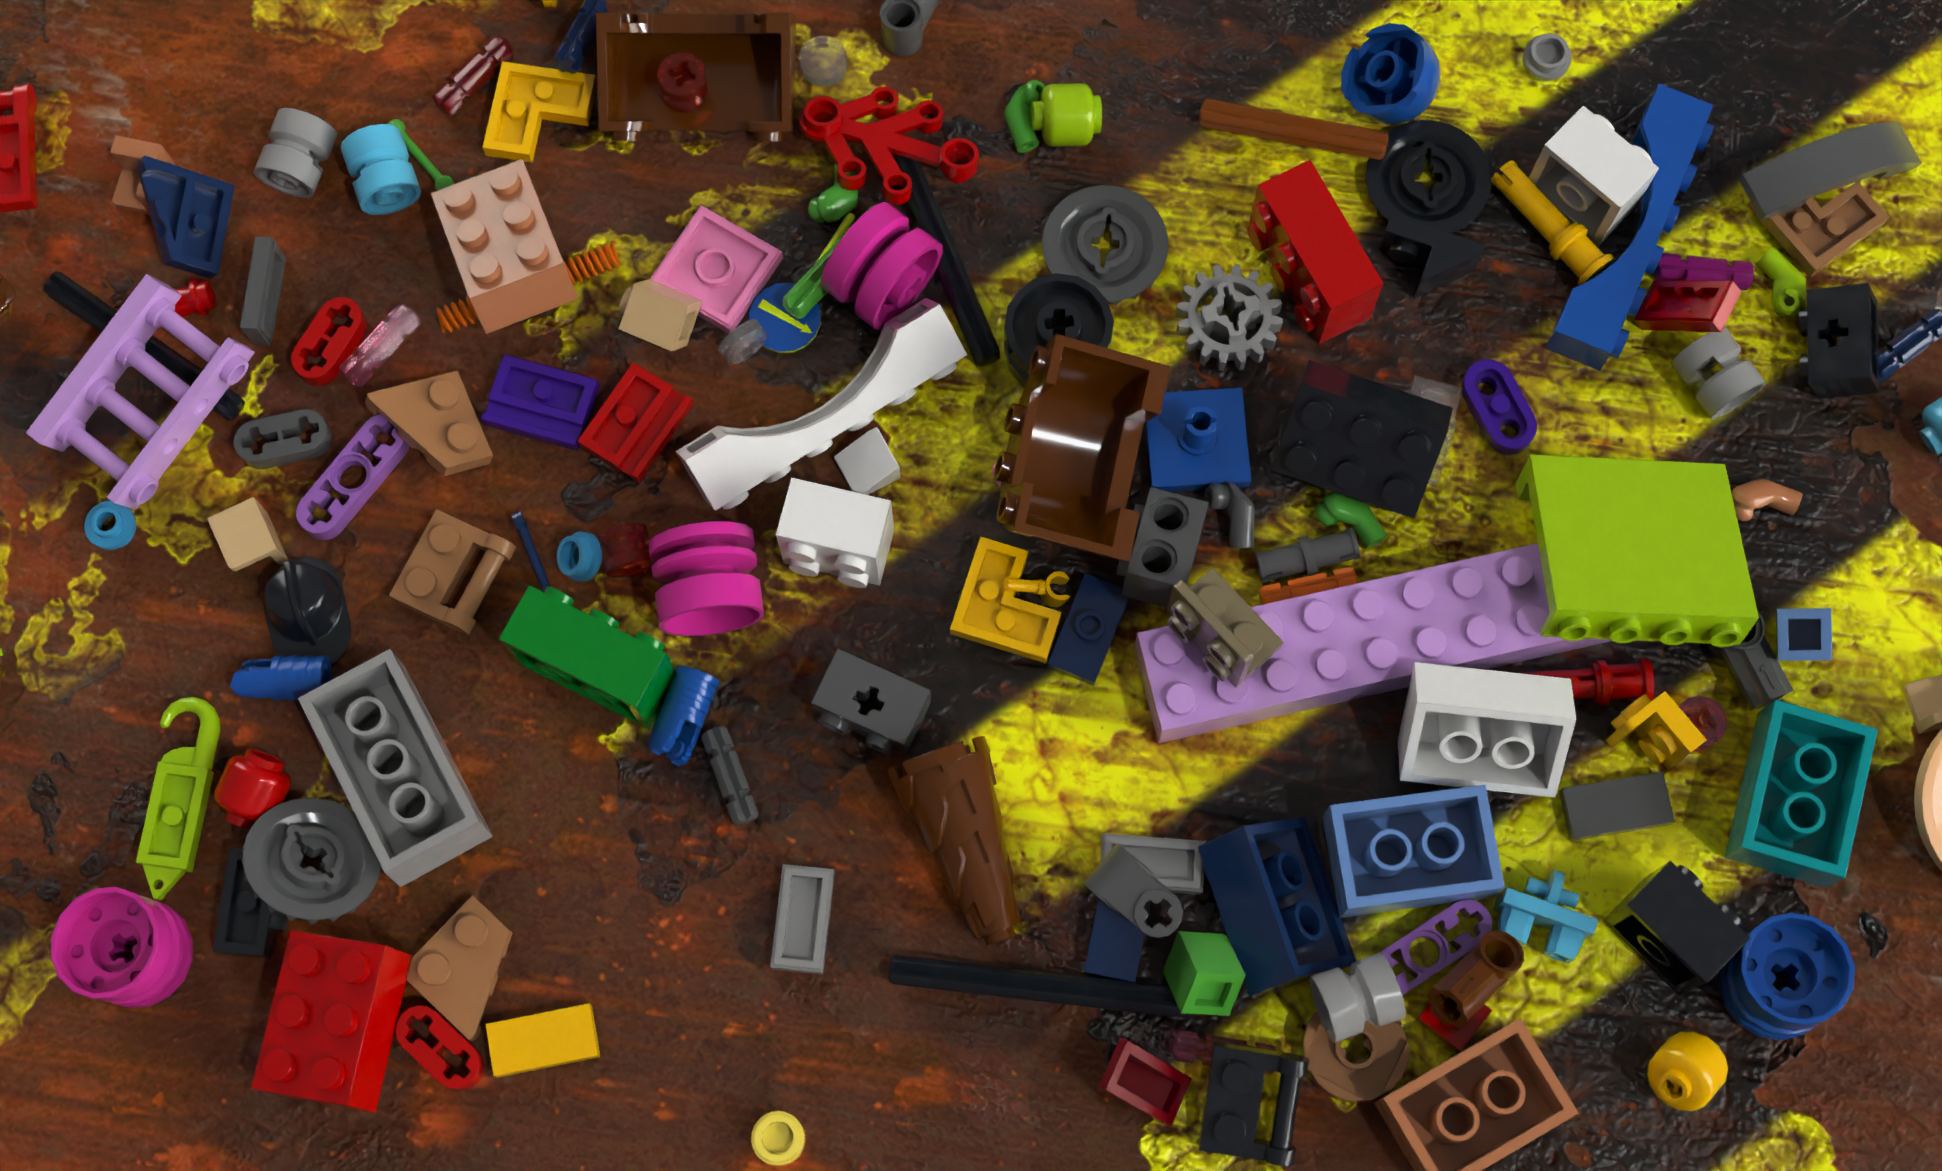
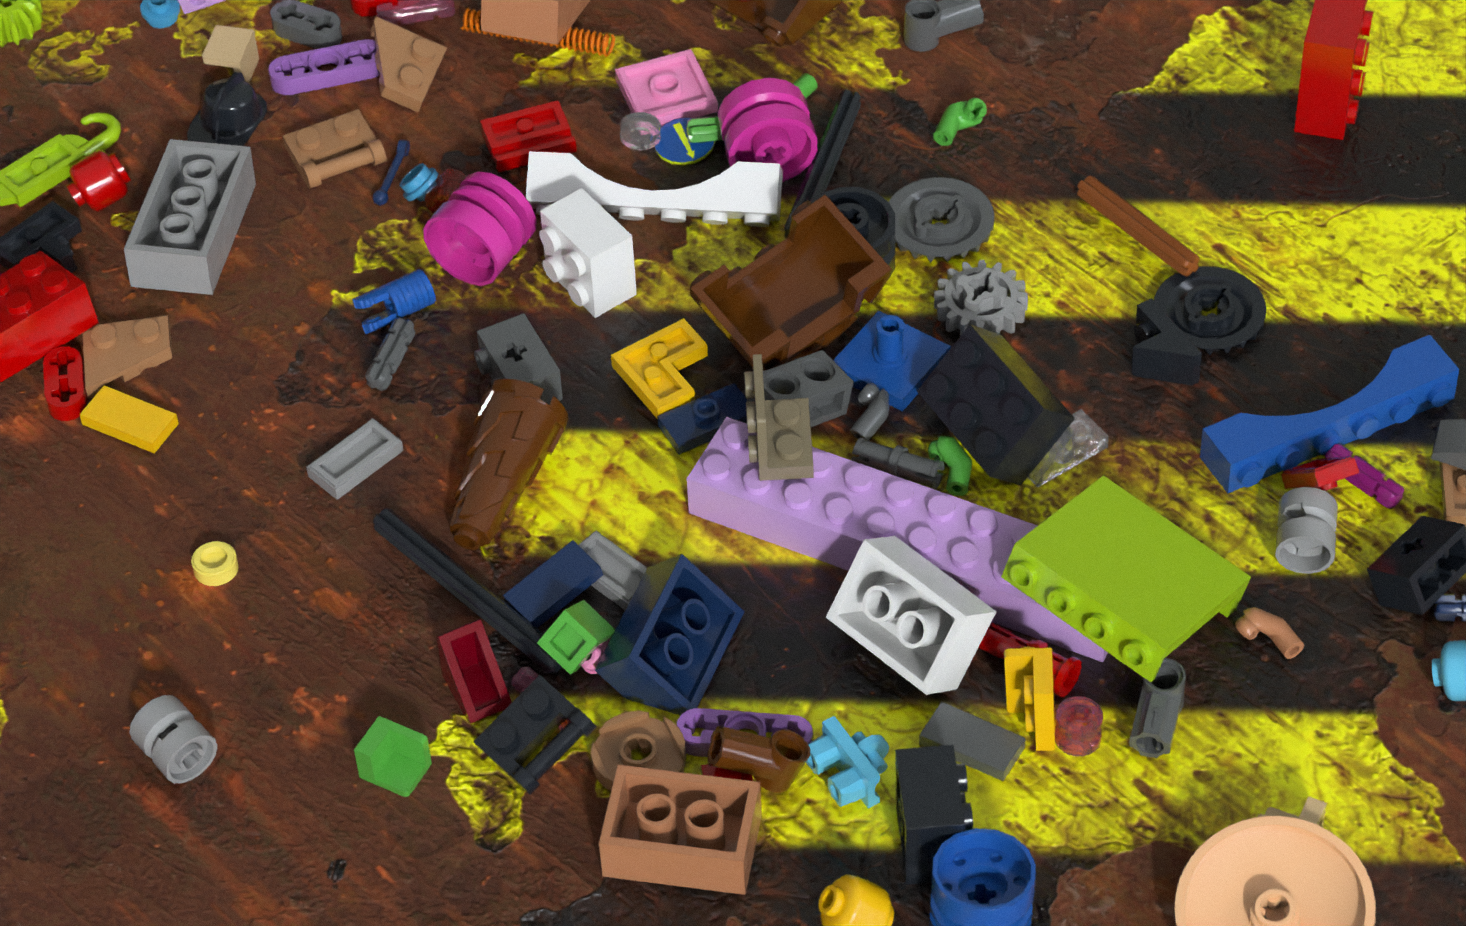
camera: 40 degrees right, 25 degrees down
blue hinge [229,655,332,701] -> none
dark grey gear [241,798,381,925] -> none
dark purple plate [481,354,600,451] -> none
green brick [499,585,675,730] -> none
tan brick [619,279,702,351] -> none
clear tile [799,36,847,86] -> none
red plant [799,87,979,205] -> none
white slope [834,427,901,495] -> none
yellow hand [1003,571,1070,607] -> none
lime head [1031,83,1102,147] -> none
dark grey piece [1084,843,1183,938] -> none
red brick [1247,160,1384,345] -> none
light grey wheel [1309,952,1406,1043] -> none
medium blue brick [1322,785,1505,918] -> none
blue cylinder [1341,23,1440,125] -> none
dark purple plate [1461,359,1537,455] -> none
yellow pin [1491,160,1616,285] -> none
light grey plate [1523,33,1572,81] -> none
white brick [1529,105,1659,247] -> none
teal brick [1724,699,1878,888] -> none
lime arm [1756,246,1806,317] -> none
medium blue brick [1776,608,1832,661] -> none

